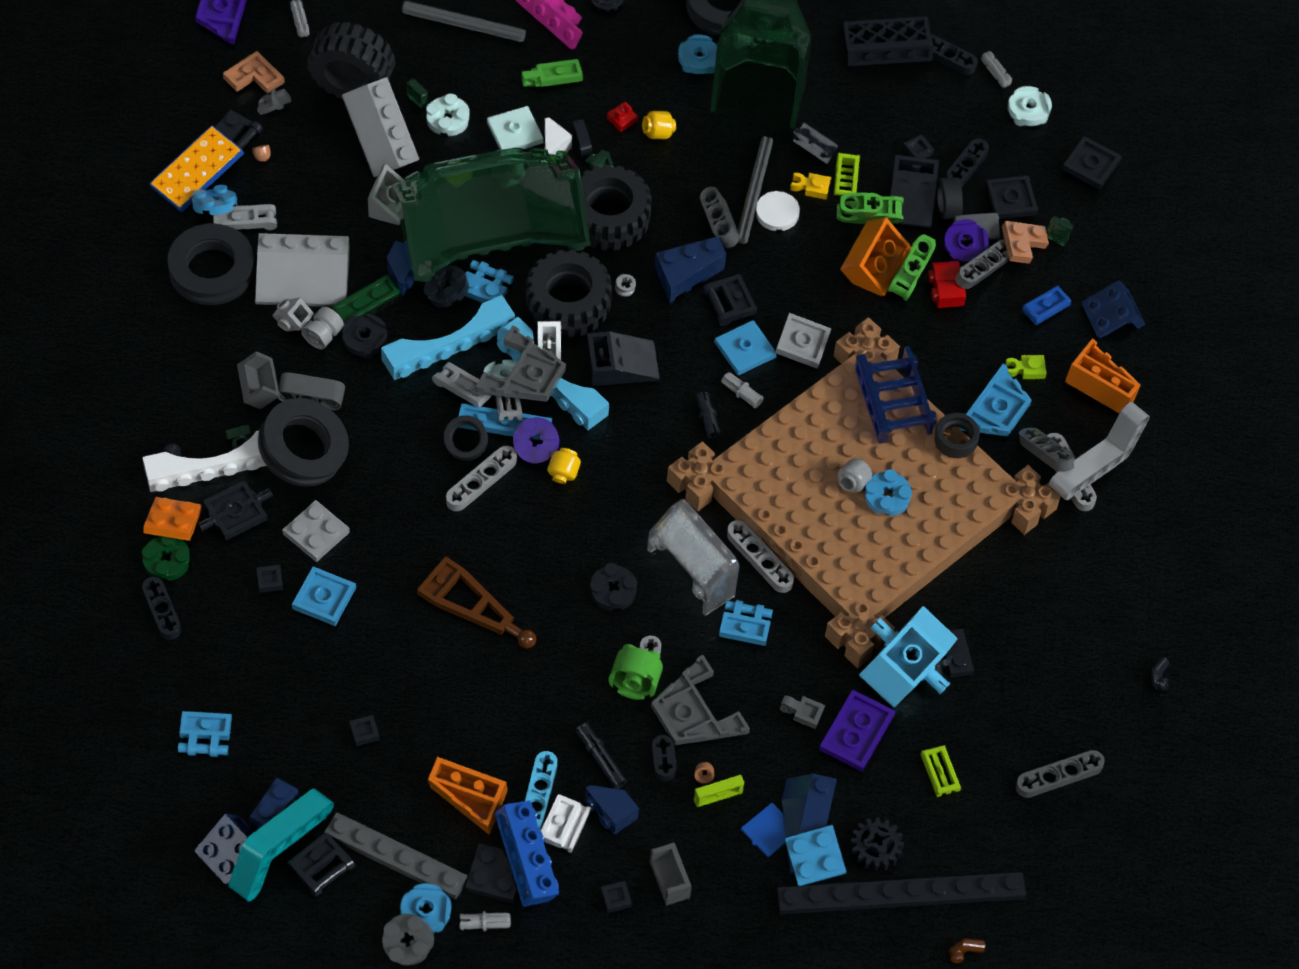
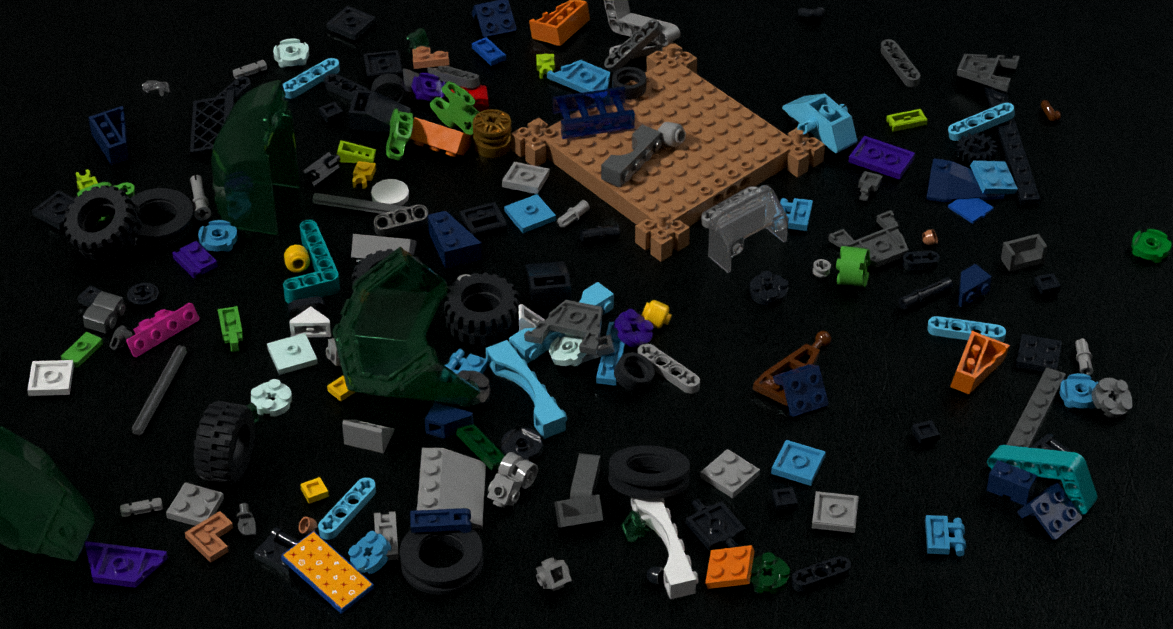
camera: 85 degrees left, 15 degrees down
light grey slope [342,77,419,177] -> none
light grey plate [432,362,492,408] -> none
blue brick [494,800,559,907] -> none
white plate [541,794,591,853] -> none
clear green tile [586,150,614,171] -> none
red tile [607,102,638,132] -> none
lime tile [694,775,744,807] -> none
dark azure plate [865,469,912,516] -> none
none -> light grey plate [166,483,224,526]
none -> dark purple plate [173,241,218,278]
none -> medium azure beam [282,58,340,99]
none -> teal beam [283,220,340,304]
none -> yellow plate [300,477,329,504]
none -> medium azure beam [318,478,376,540]
none -> light grey slope [351,234,417,262]
none -> dark blue plate [410,508,472,533]
none -> pearl gold wheel [473,109,512,158]
none -> light grey brick [536,557,572,591]
none -> dark grey arch [601,124,662,187]
none -> dark blue bracket [773,364,829,417]
none -> light grey plate [812,491,858,533]
none -> medium azure beam [948,103,1015,141]
none -> dark grey wing [957,54,1020,92]

